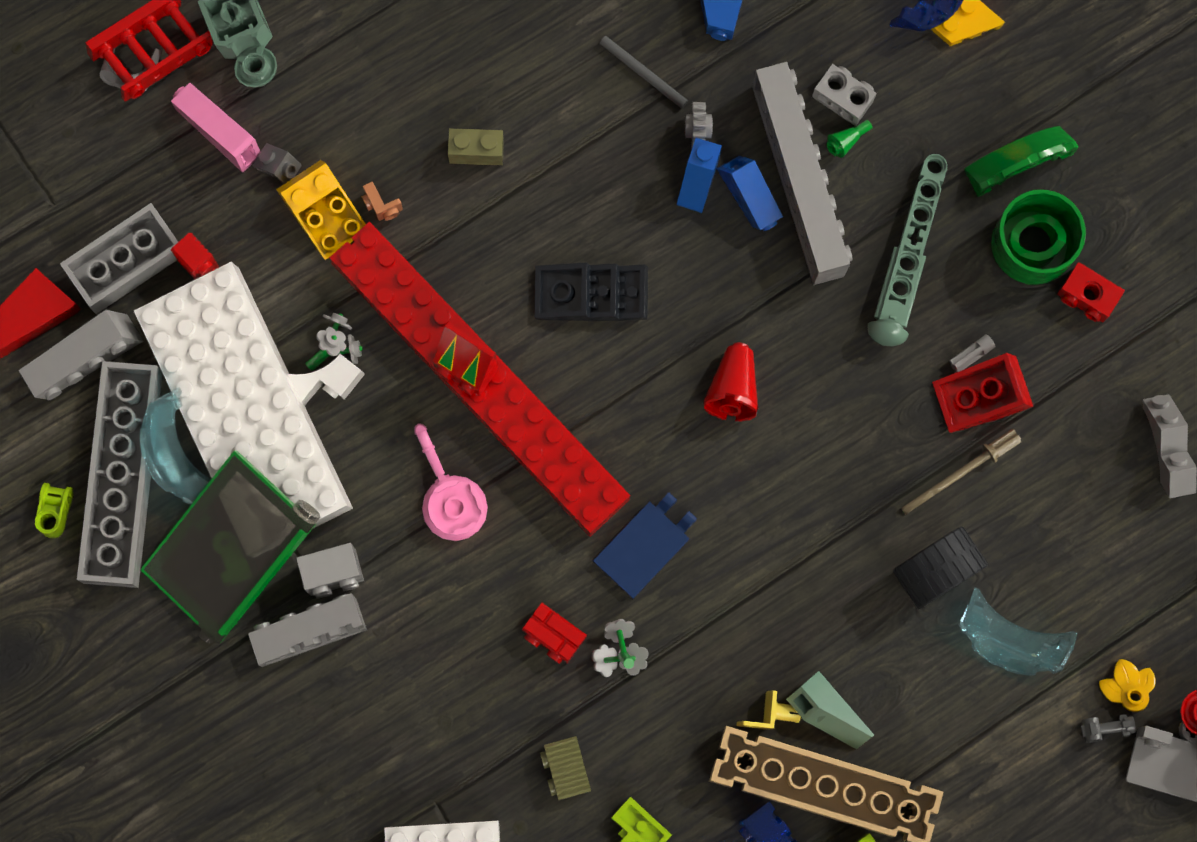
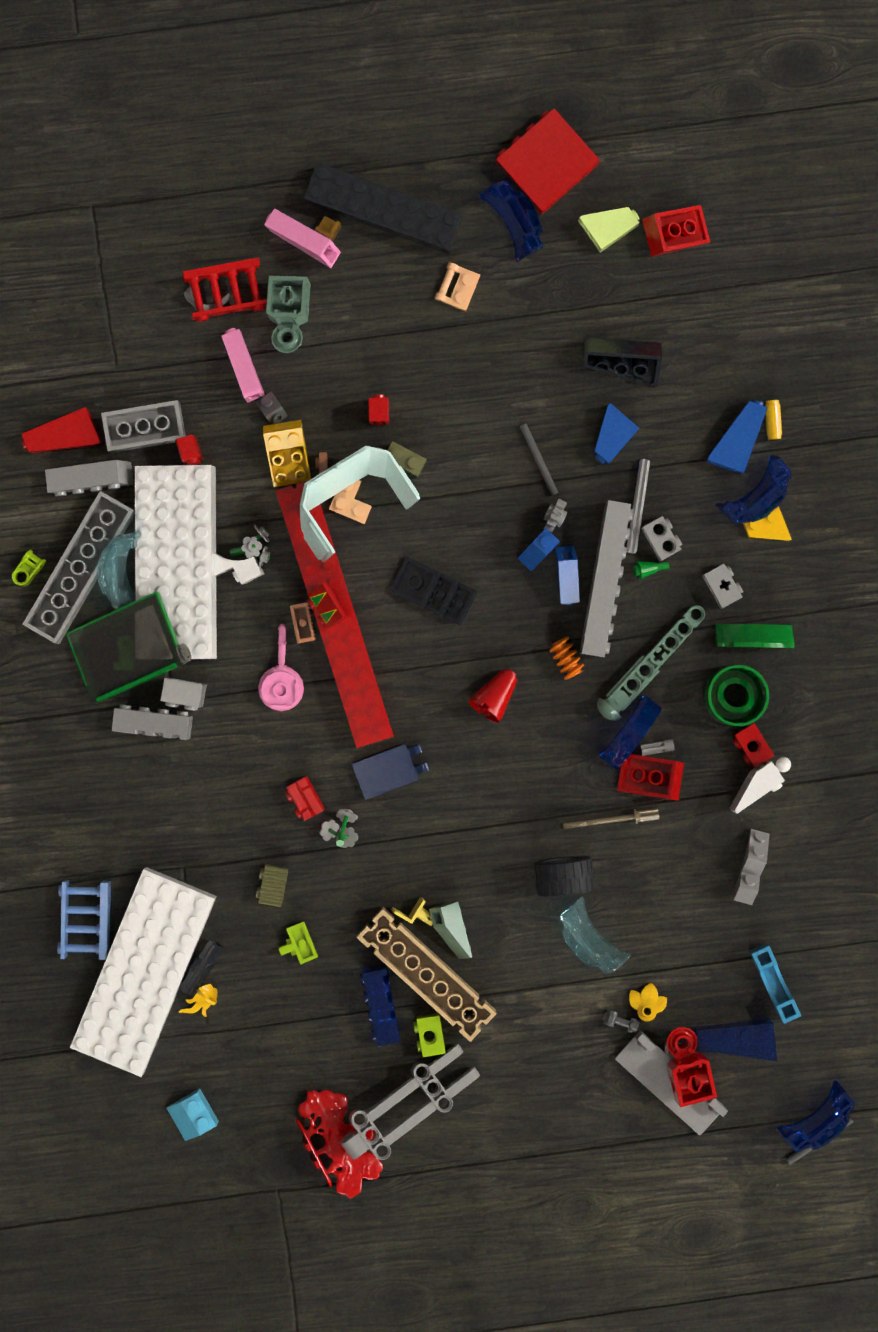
camera: 30 degrees right, 10 degrees up
none -> nougat brick [290,602,317,644]
none -> light aqua piece [300,446,420,562]
none -> light nougat plate [329,480,372,524]
none -> red brick [369,394,389,426]
none -> orange piece [549,636,584,680]
none -> clear blue windscreen [599,695,662,770]
none -> light grey axle [627,459,650,554]
none -> light grey brick [702,564,743,609]
none -> white slope [730,757,791,813]

